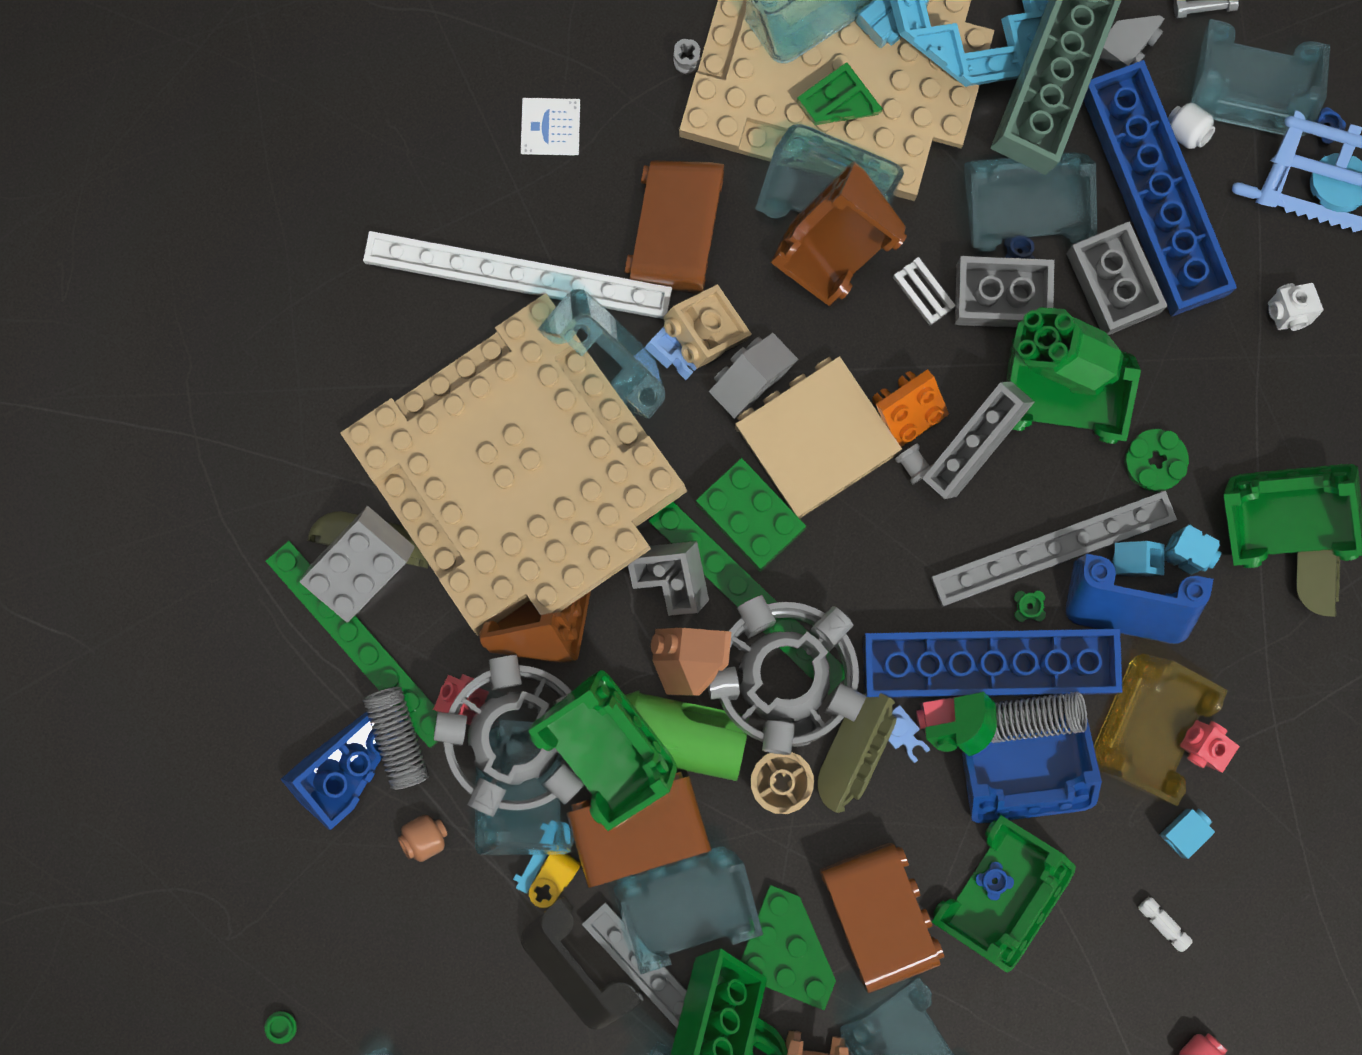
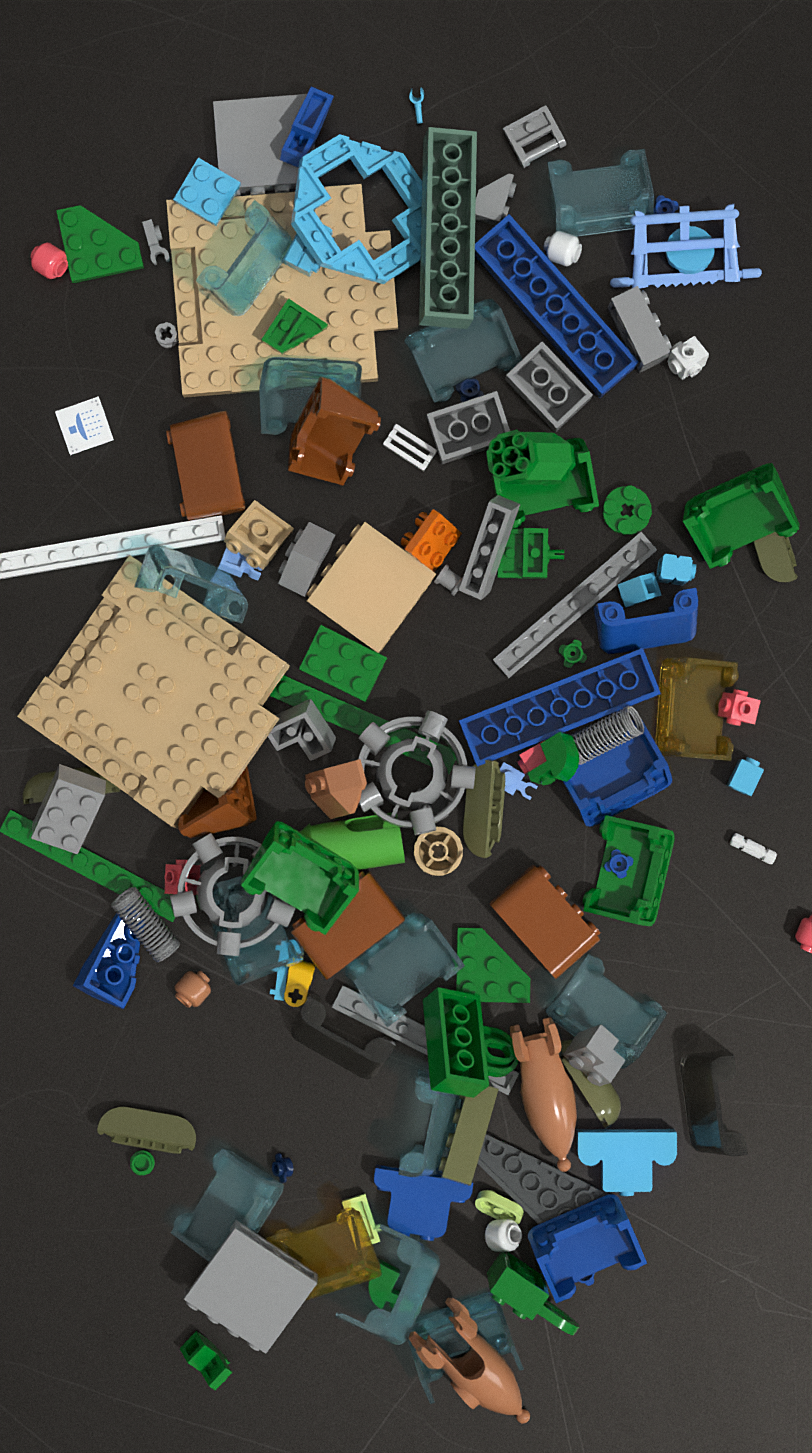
camera: 25 degrees left, 5 degrees up
none -> olive brick [97,1107,196,1154]
none -> green plate [497,528,564,579]
none -> light grey brick [607,286,672,373]

